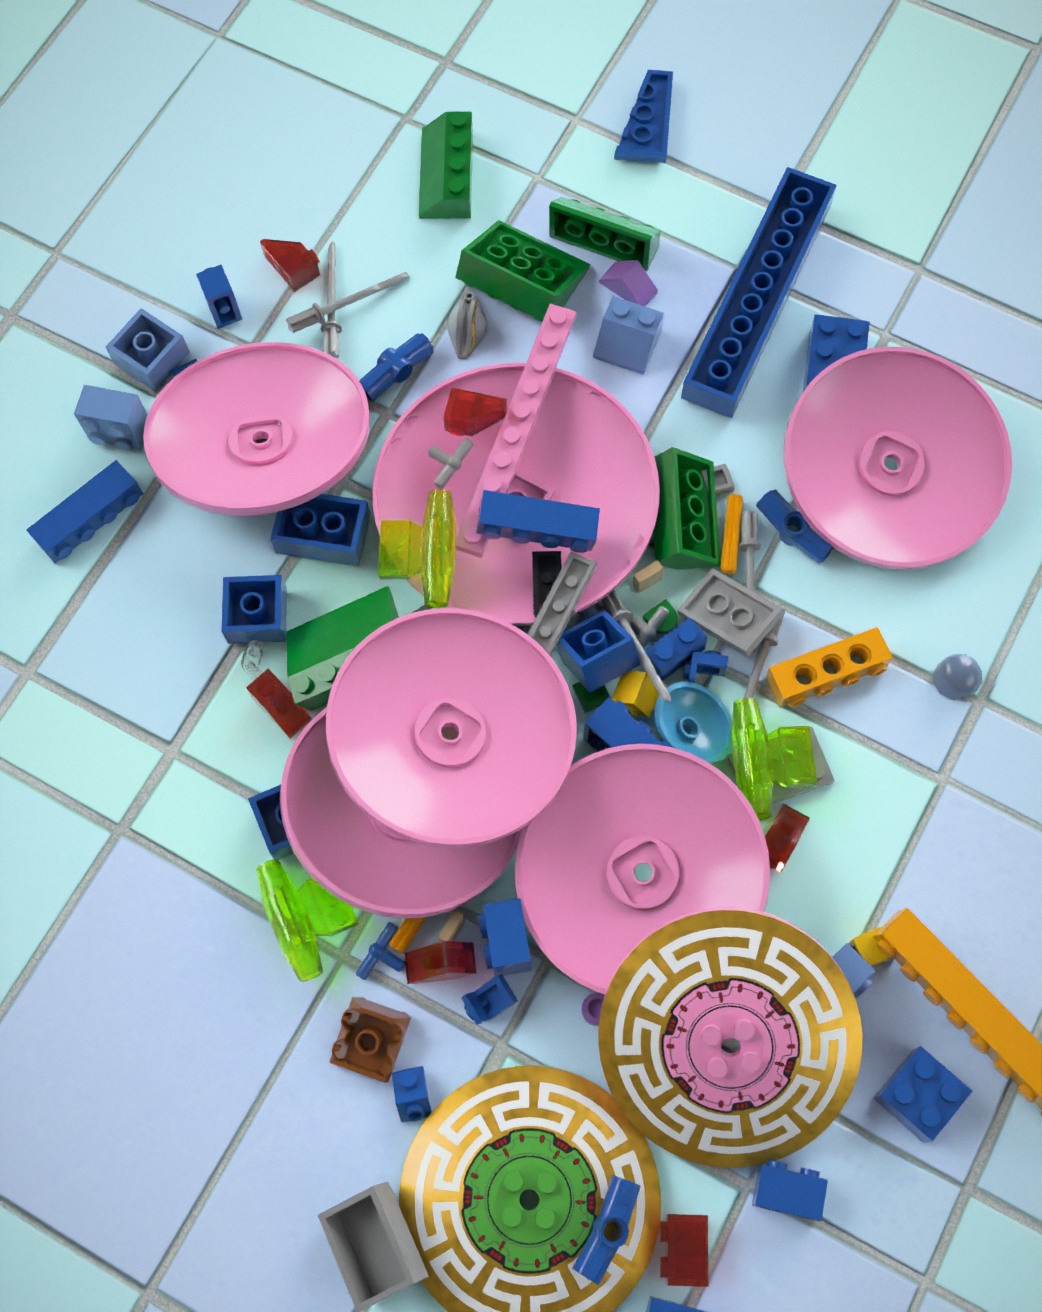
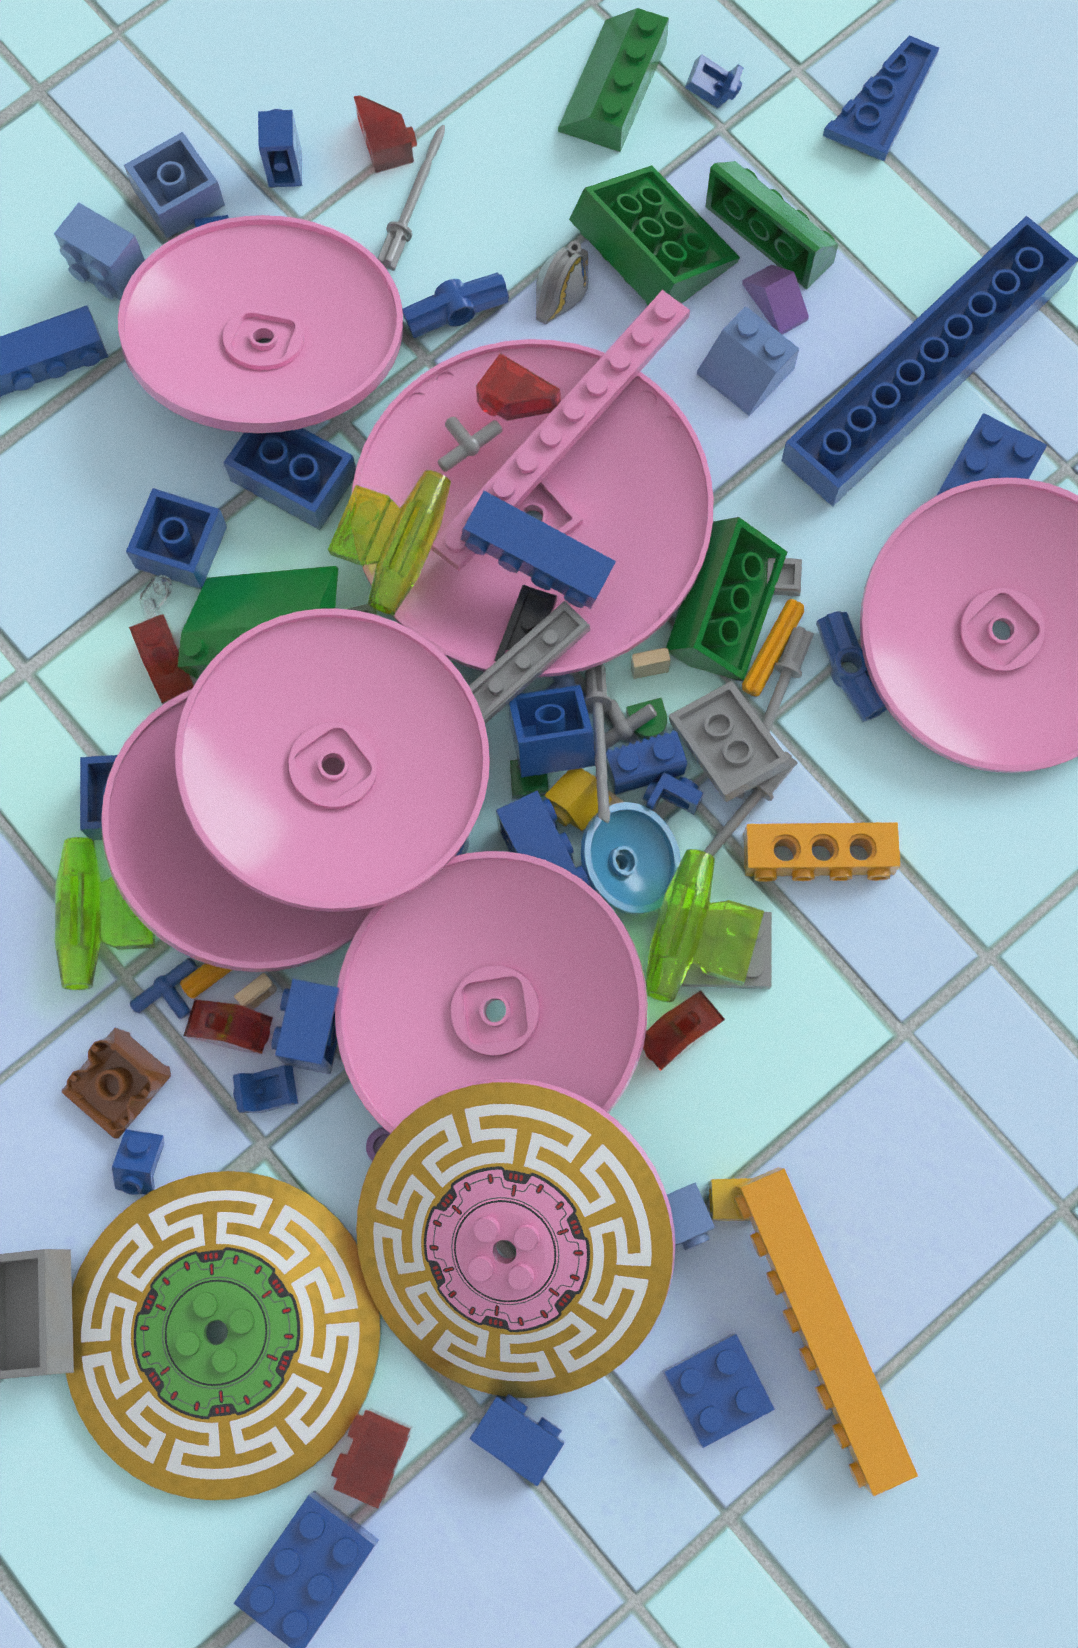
camera: 20 degrees right, 5 degrees up
light grey piece [286,271,410,333] -> none
blue piece [572,1175,641,1285] -> none
sand blue hair [933,654,982,700] -> none
none -> blue bracket [685,54,744,109]

